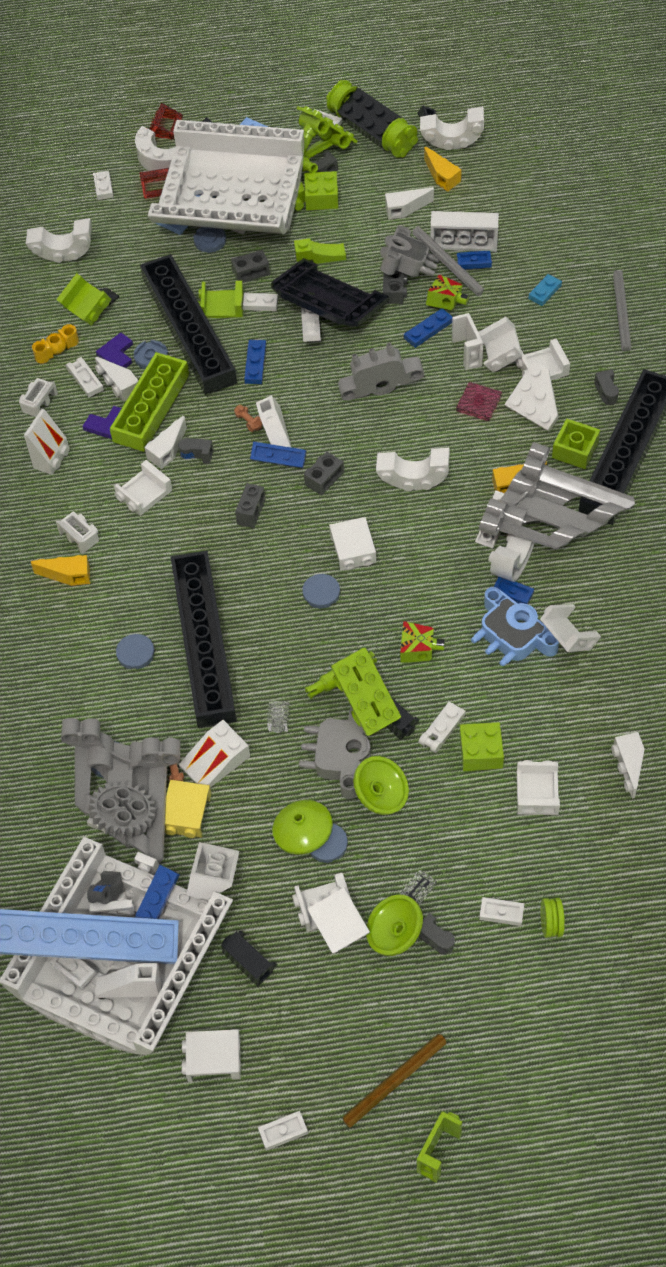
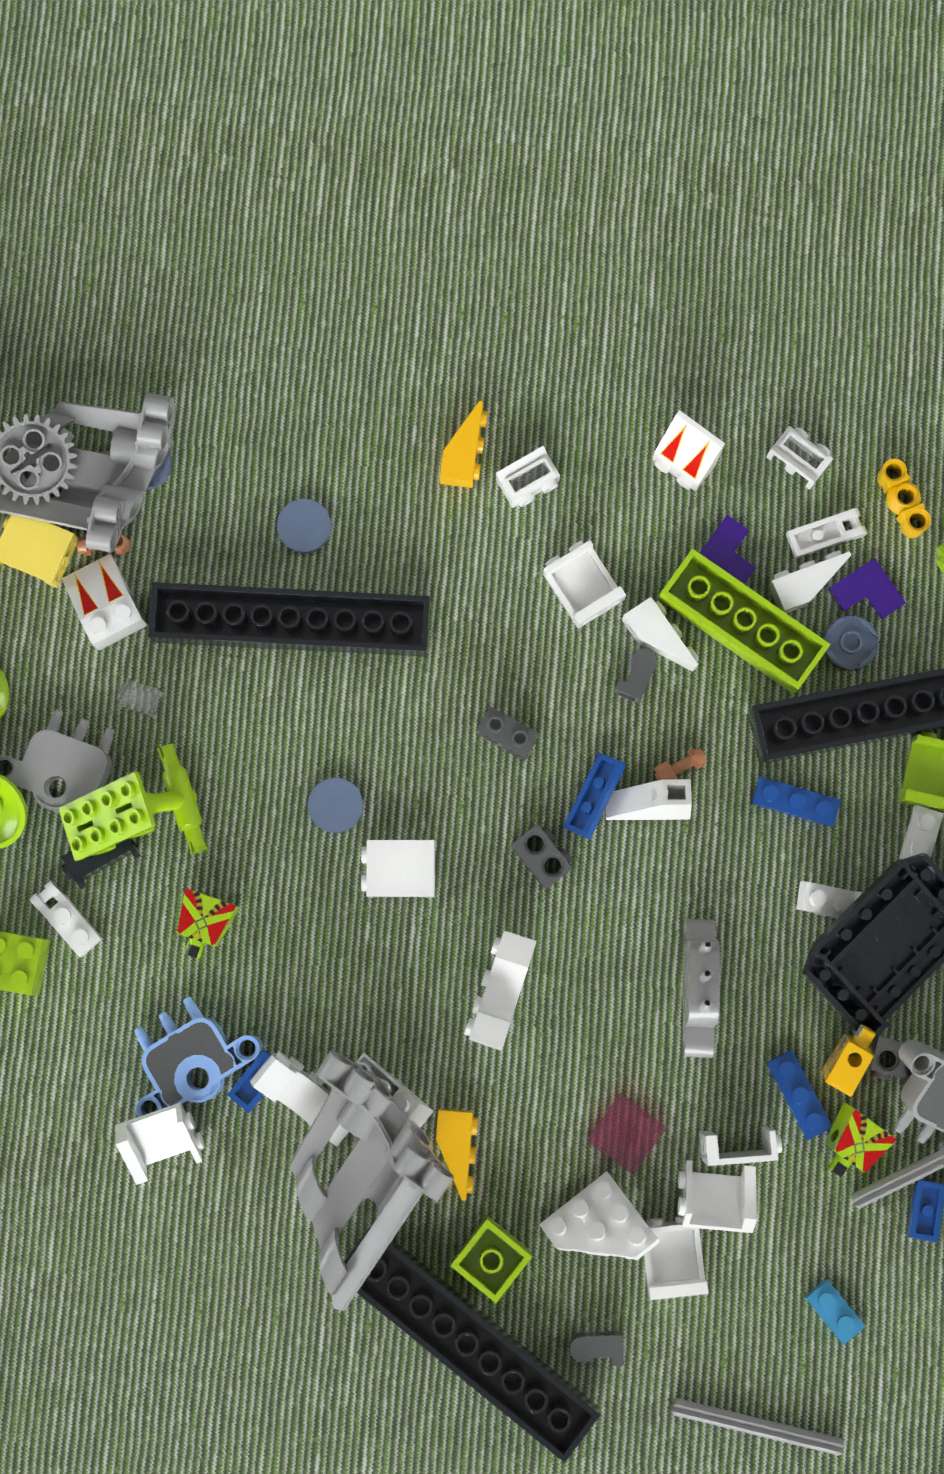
camera: 105 degrees right, 25 degrees up
none -> yellow torso [822,1025,876,1097]

